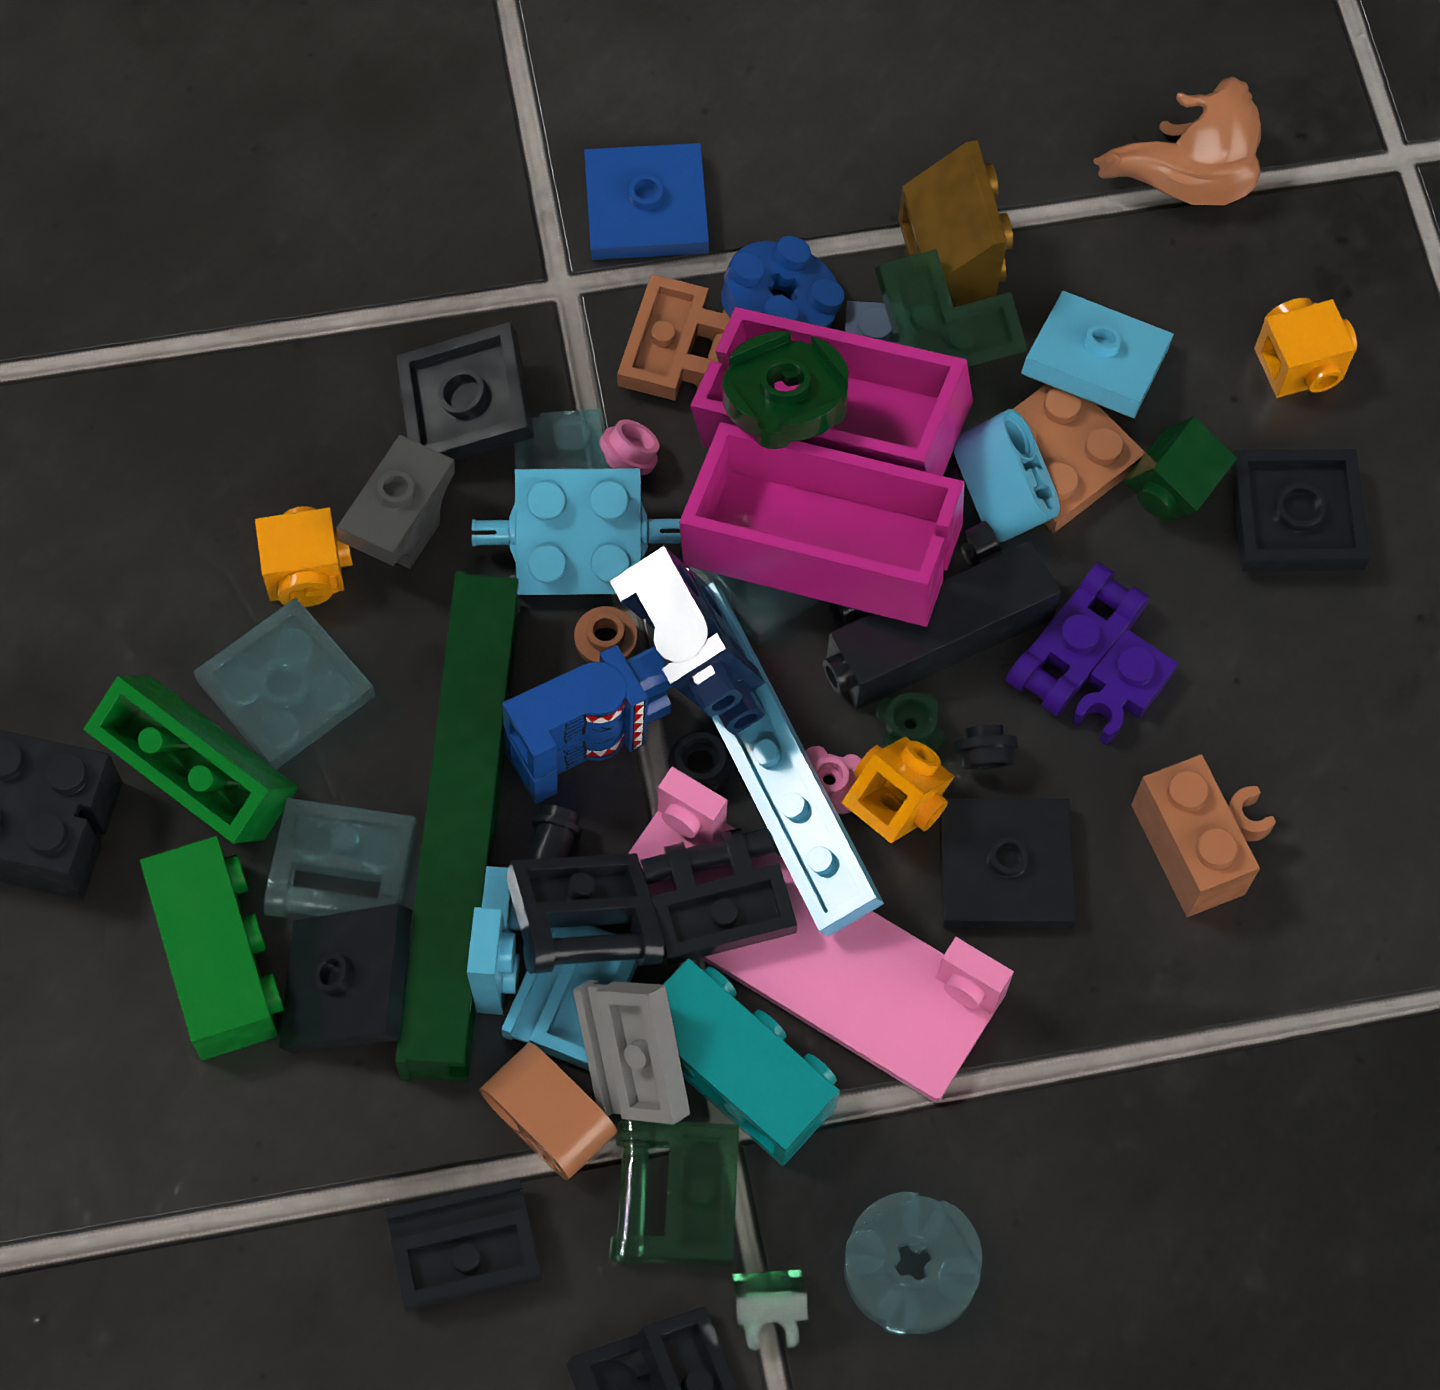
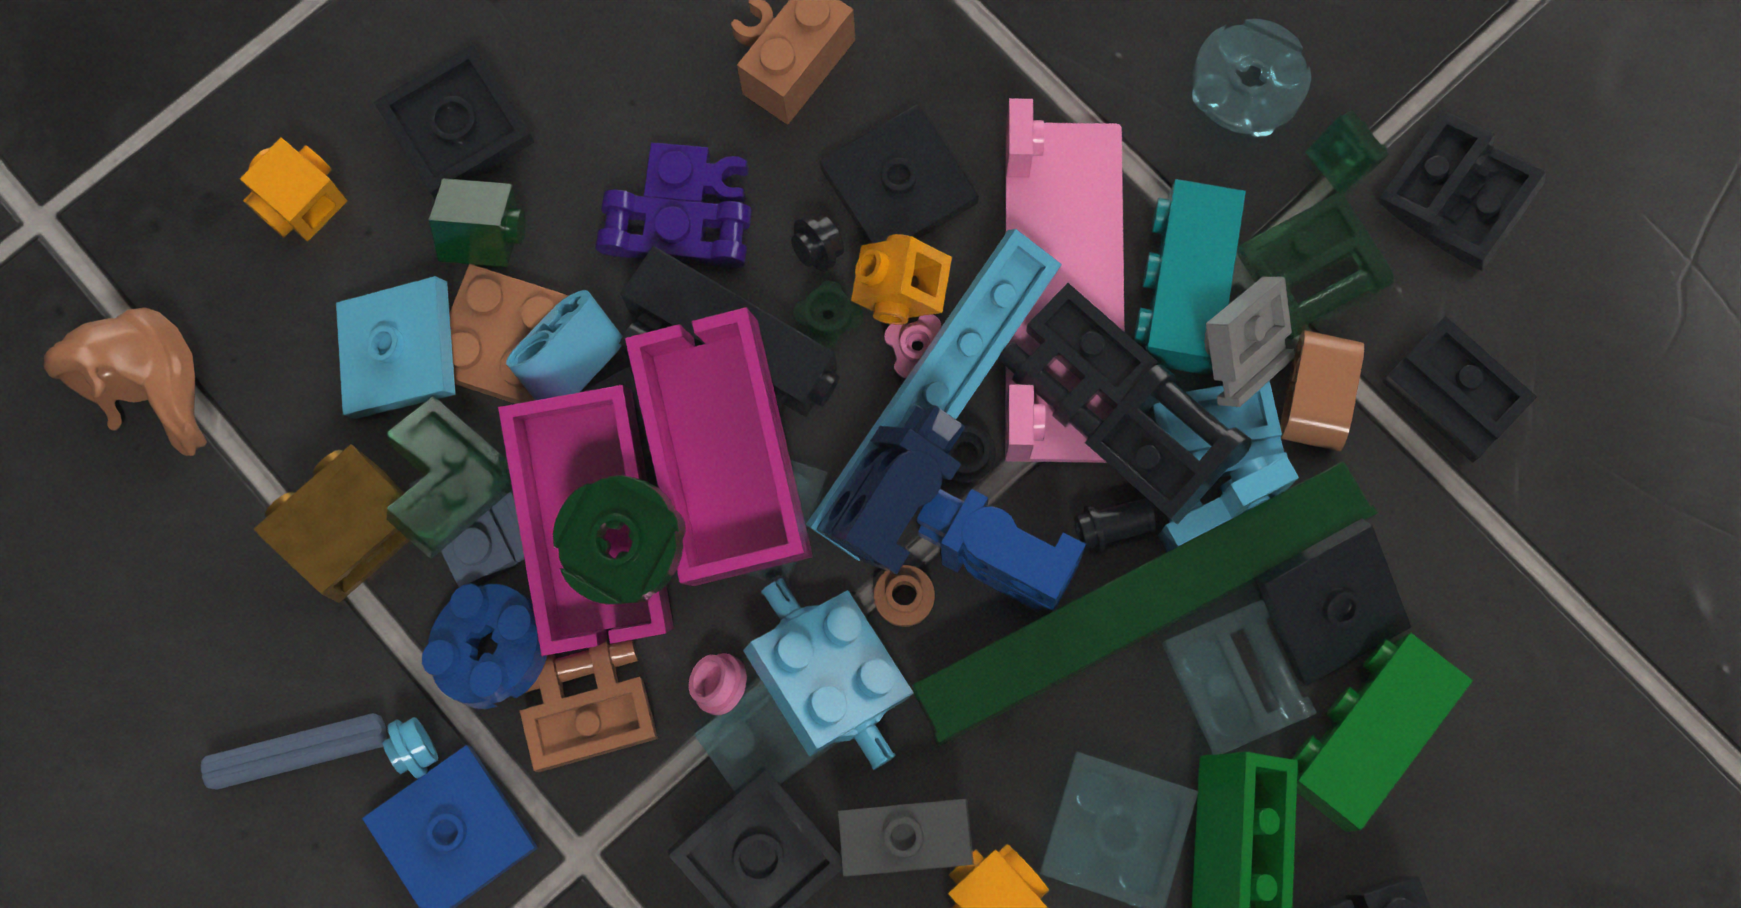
camera: 115 degrees left, 10 degrees up
none -> sand blue axle [201,713,387,790]
none -> medium azure plate [383,717,438,779]

